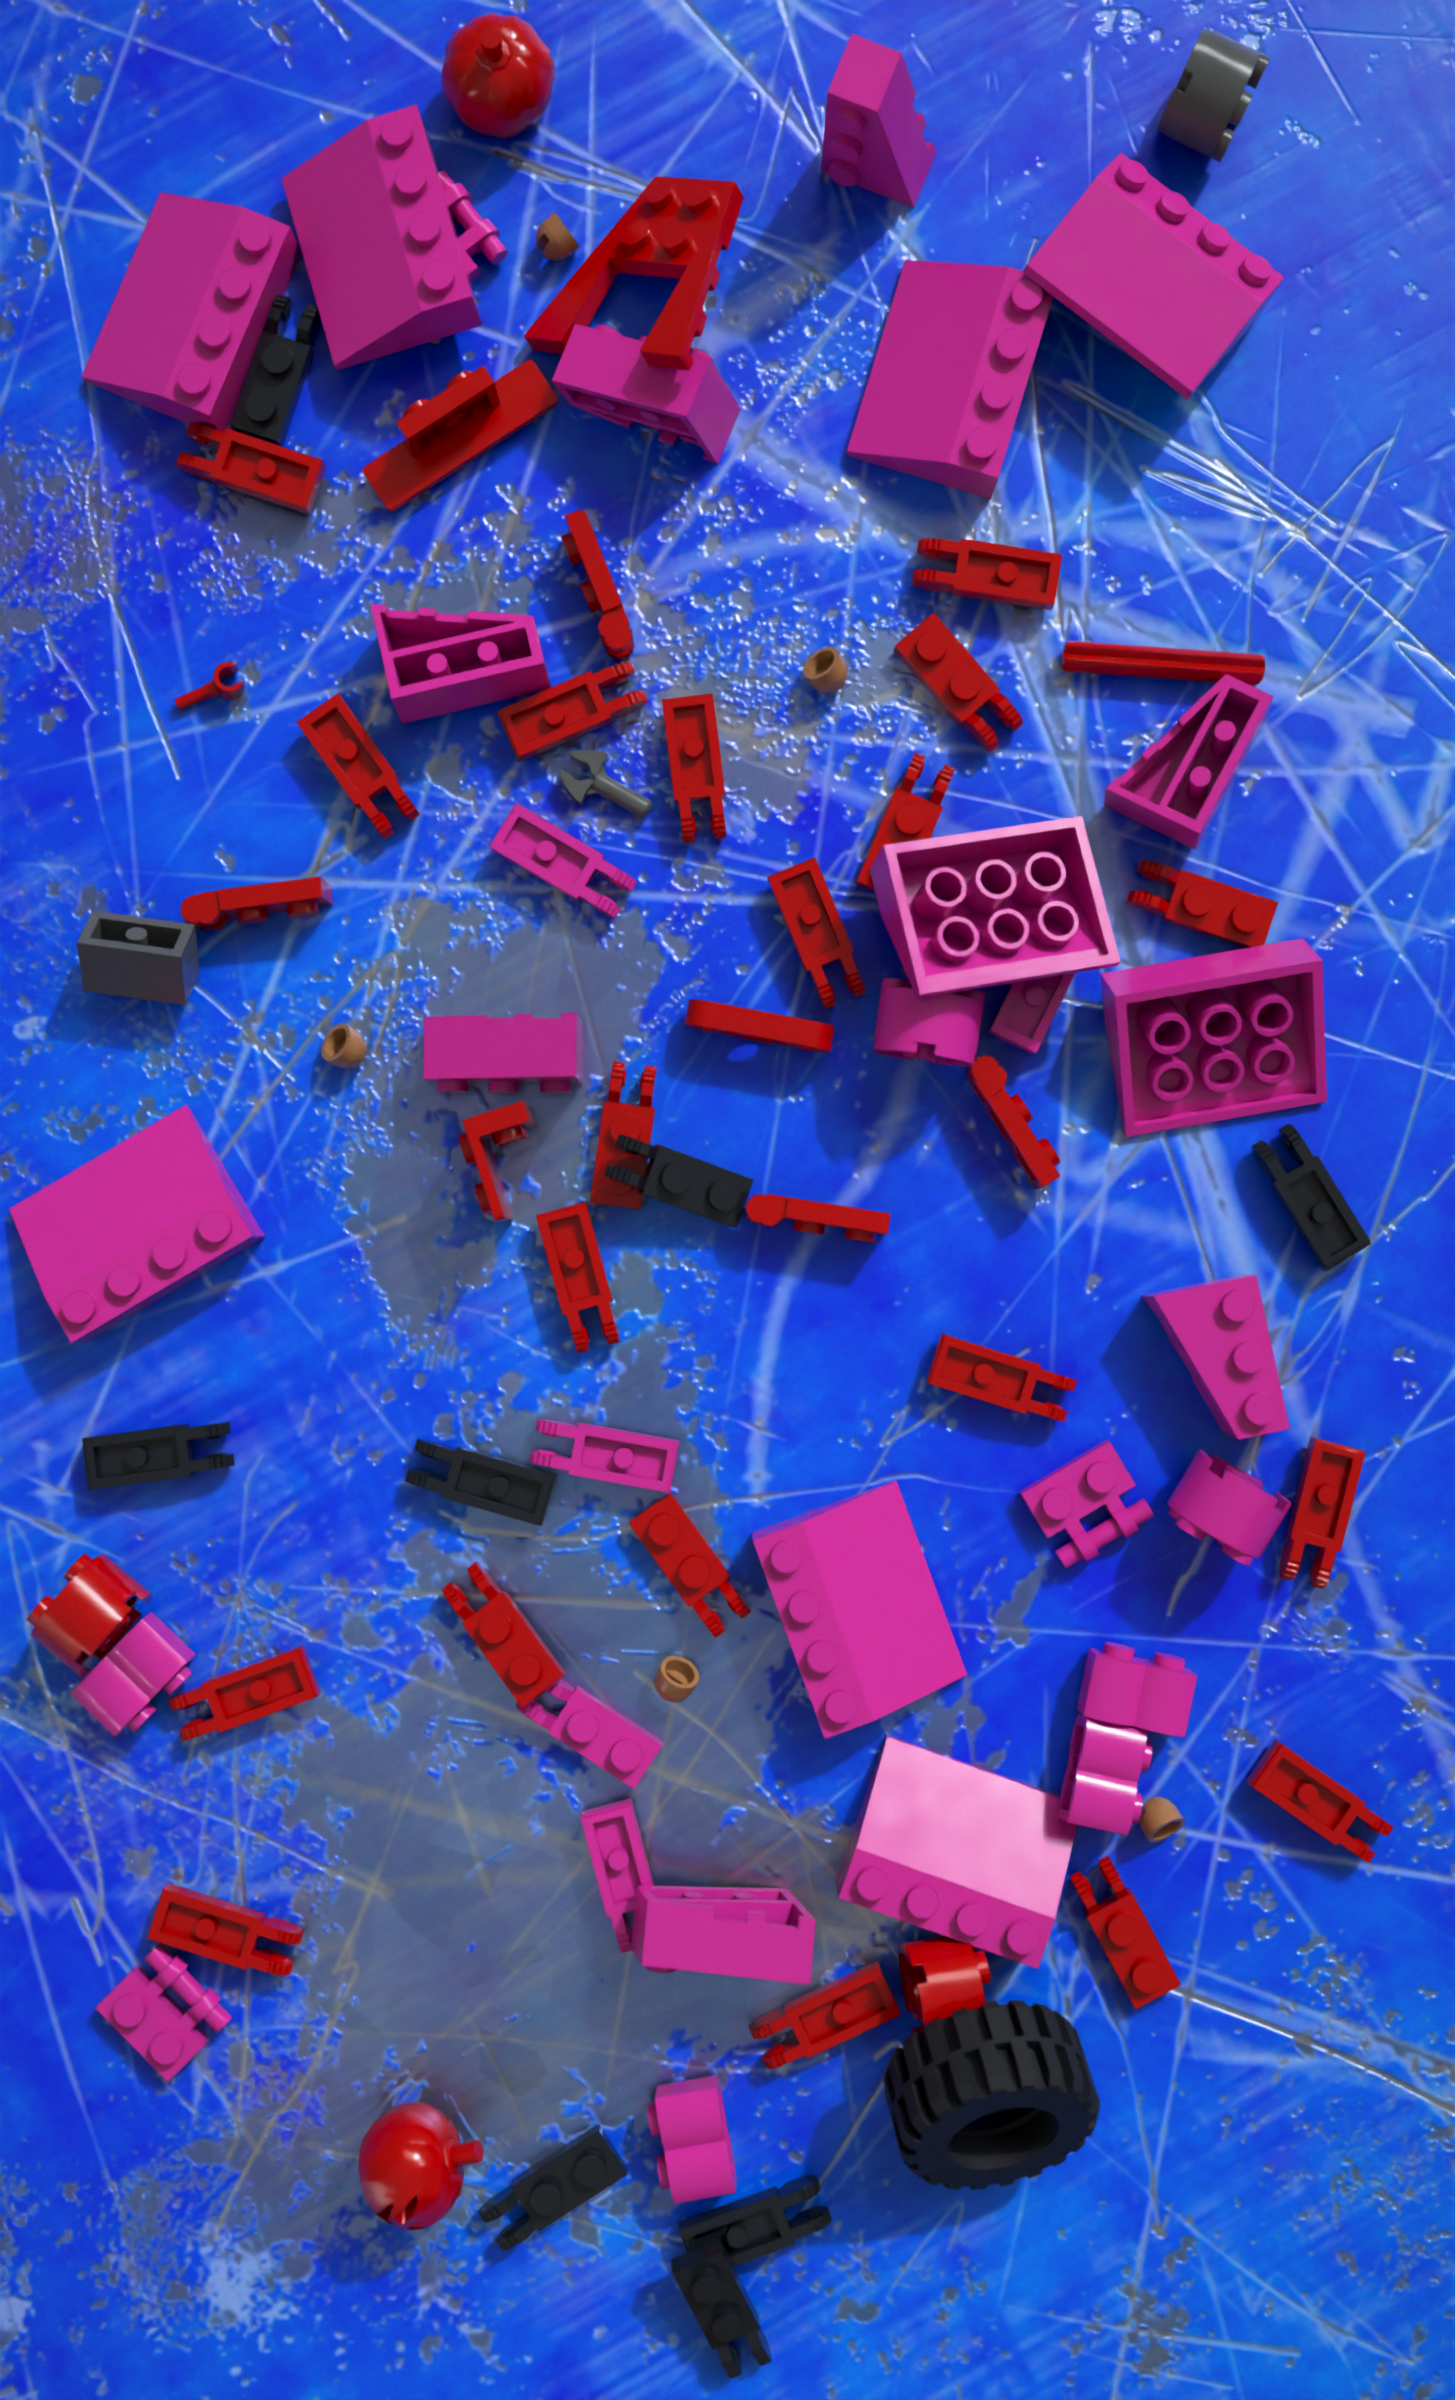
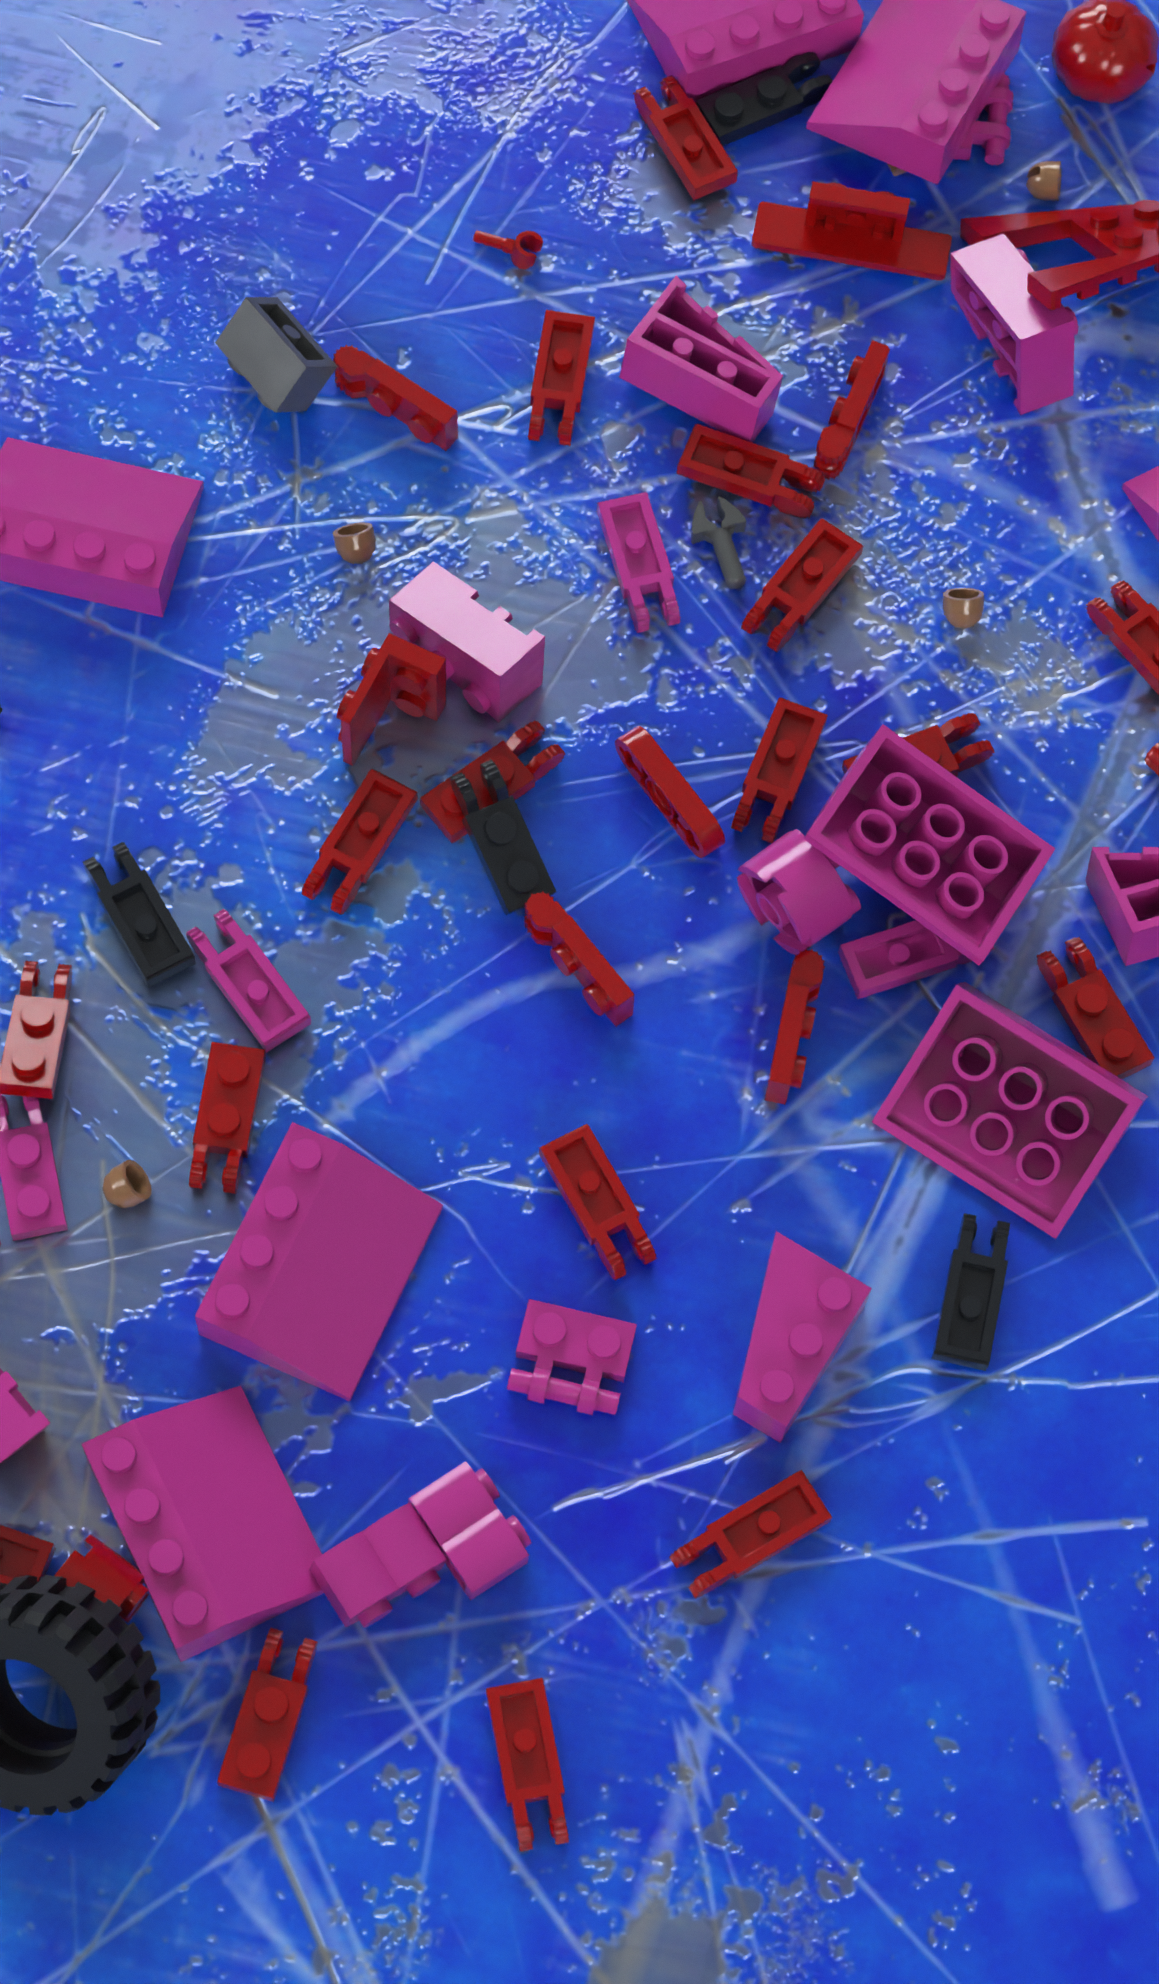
camera: 40 degrees right, 20 degrees down
red hinge [894,613,1024,751] -> none
medium nougat hinge [1139,1797,1185,1843] -> none
dark pink brick [1167,1449,1292,1566] -> none

